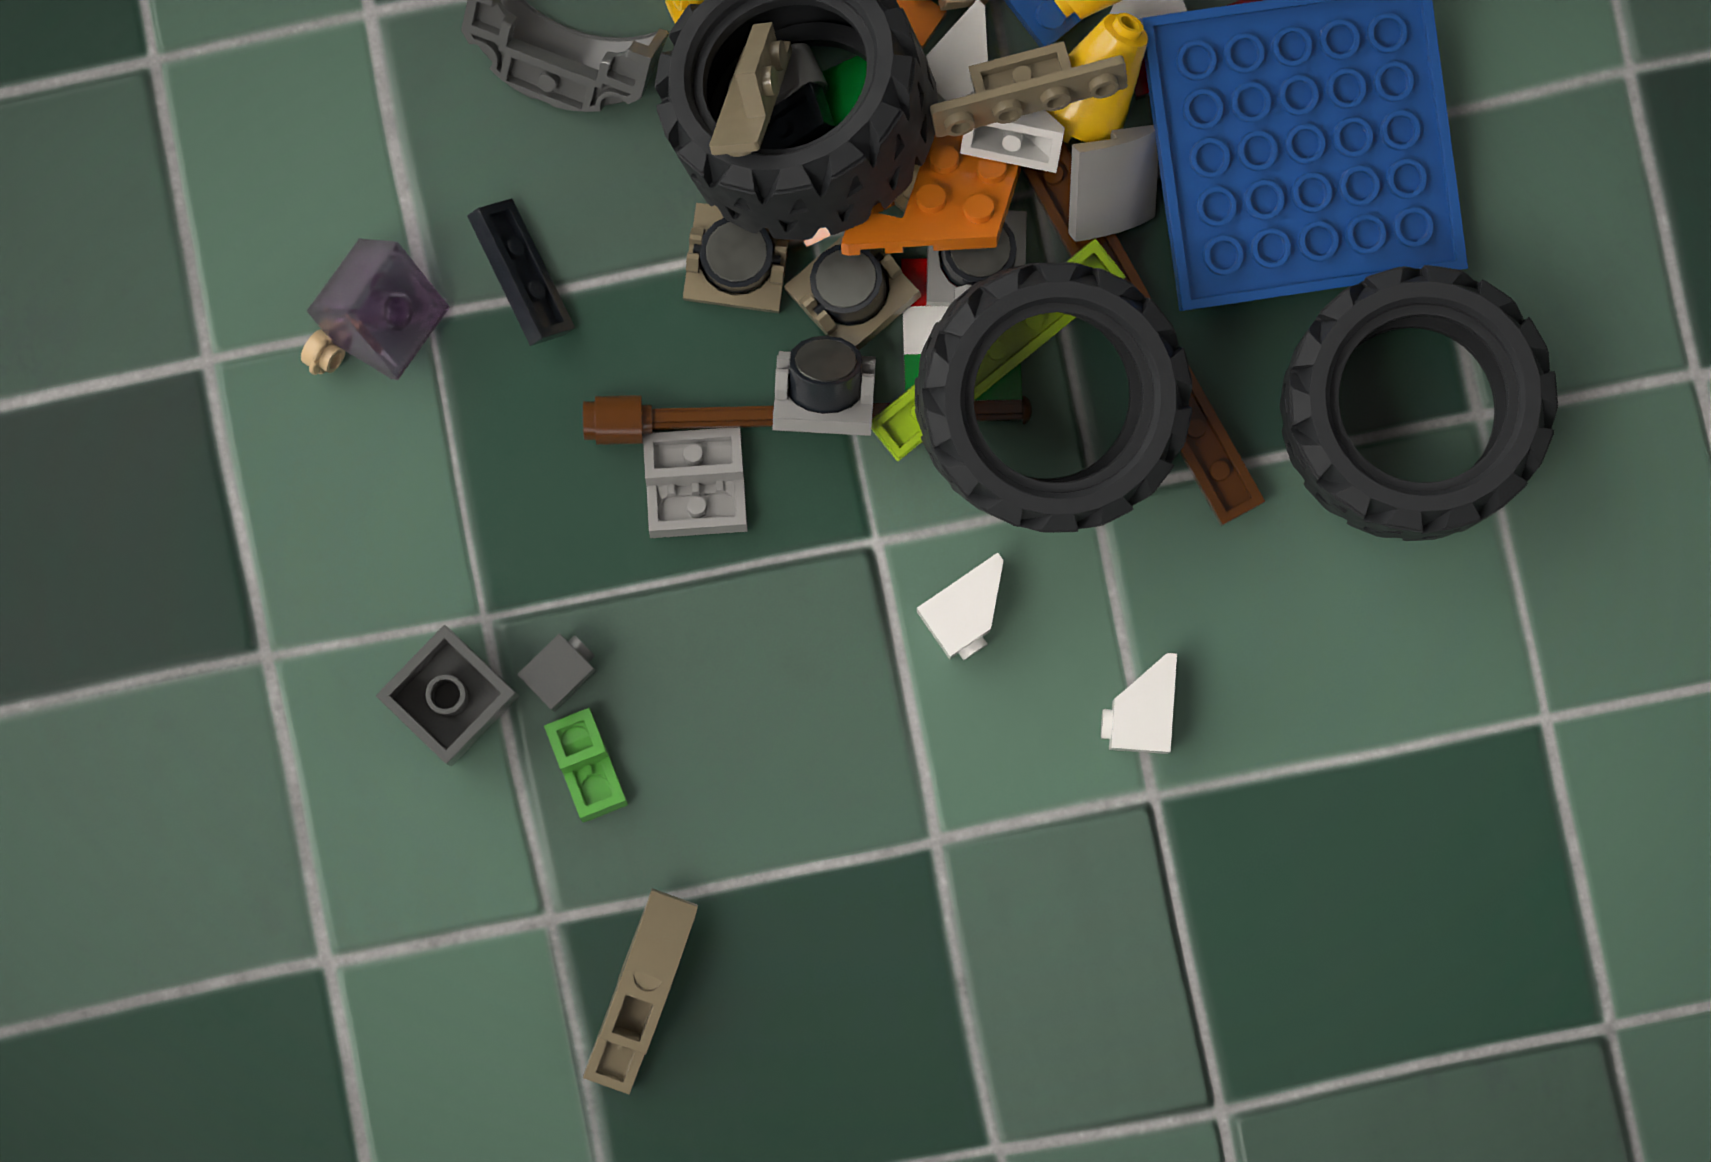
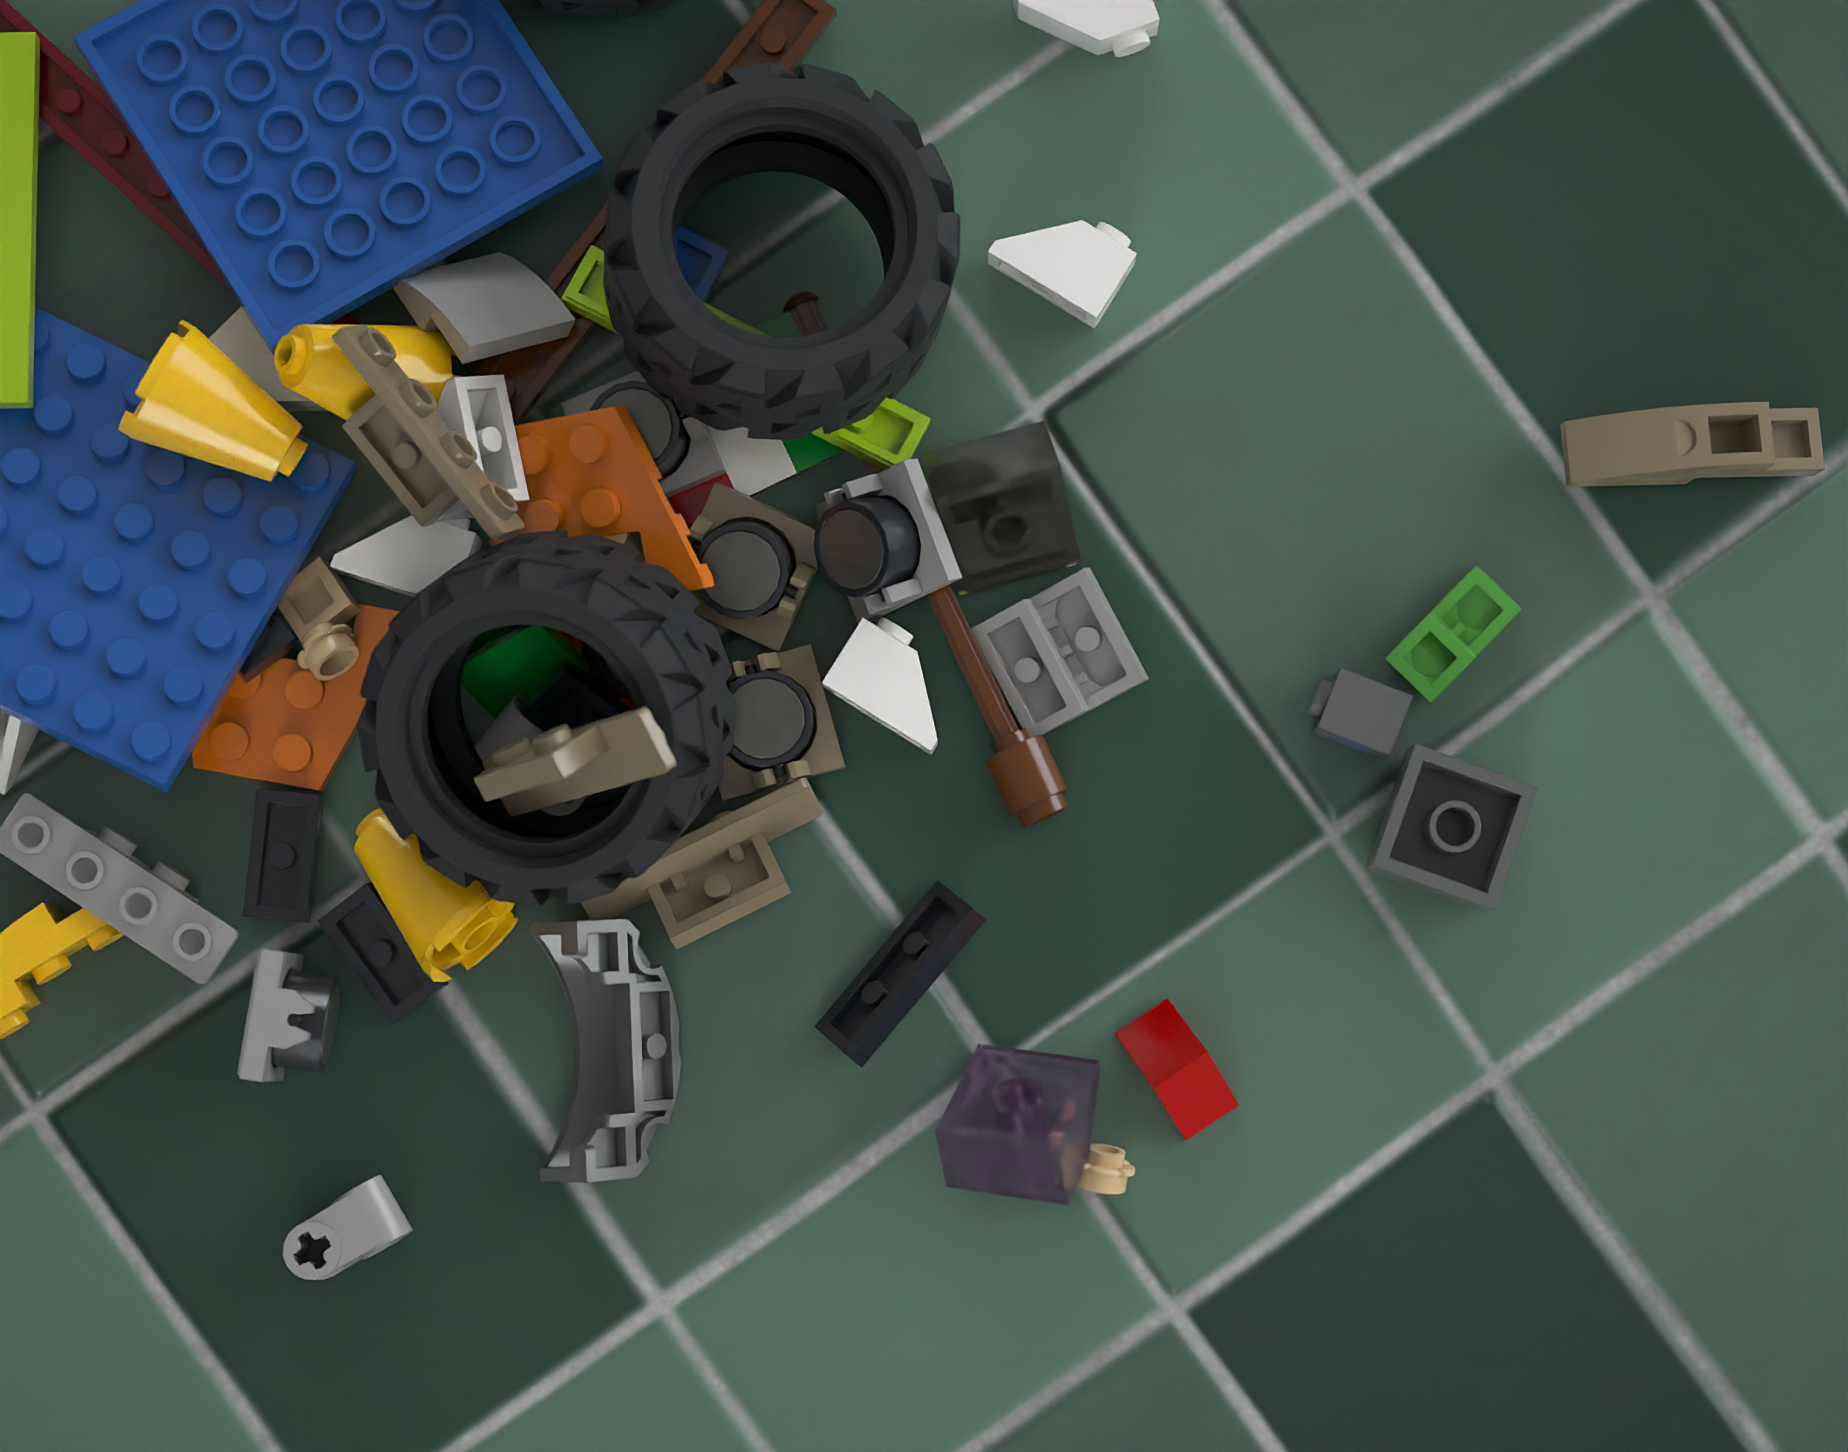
camera: 115 degrees left, 0 degrees up
none -> dark tan bracket [580,778,823,950]
none -> blue plate [672,225,731,303]
none -> white slope [822,617,938,755]
none -> clear smoke slope [921,421,1081,596]
none -> red slope [1114,998,1239,1141]

